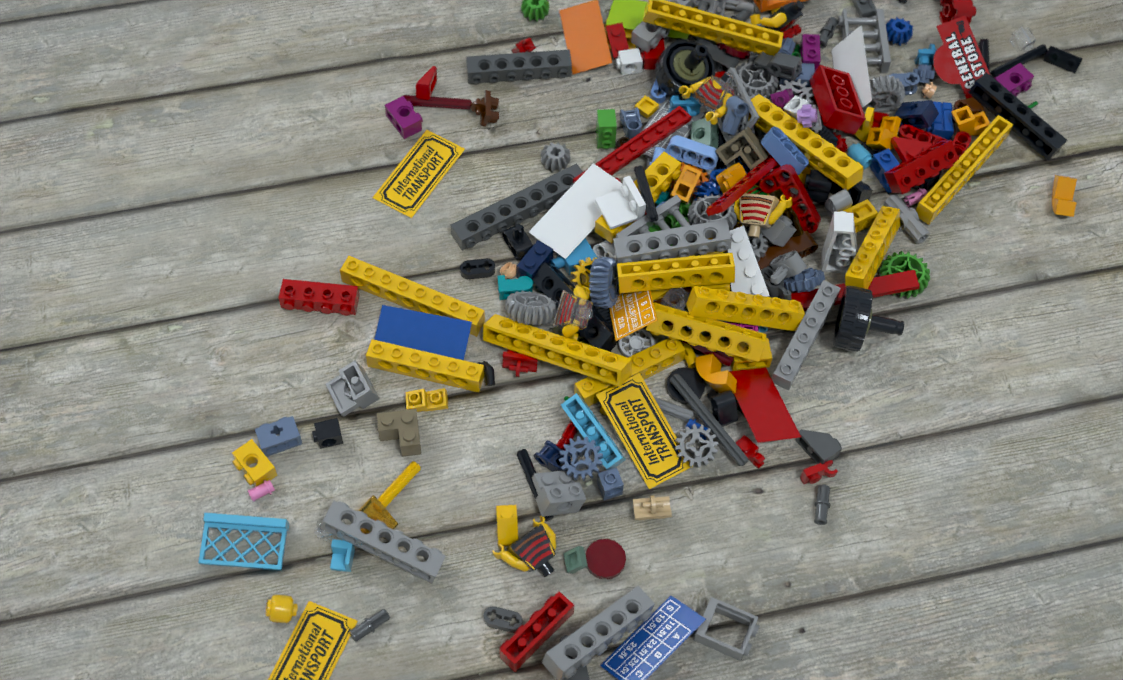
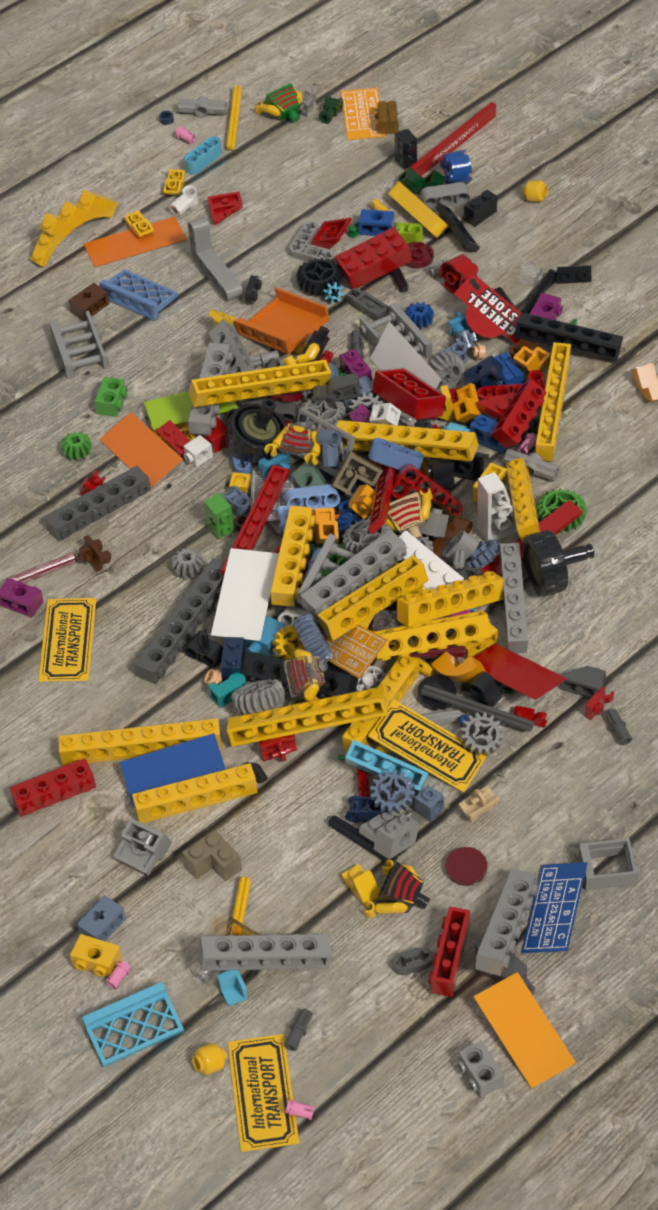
camera: 25 degrees left, 10 degrees down
black brick [312,418,344,449] -> none
yellow slope [405,388,449,412] -> none
red slope [416,66,437,100] -> none
black beam [460,258,495,280] -> none
sand green plate [563,546,588,574] -> none
white bracket [595,176,646,229] -> none
black axle [634,165,659,222] -> none
lavender gear [797,104,817,128] -> none
light grey beam [825,189,853,218] -> none

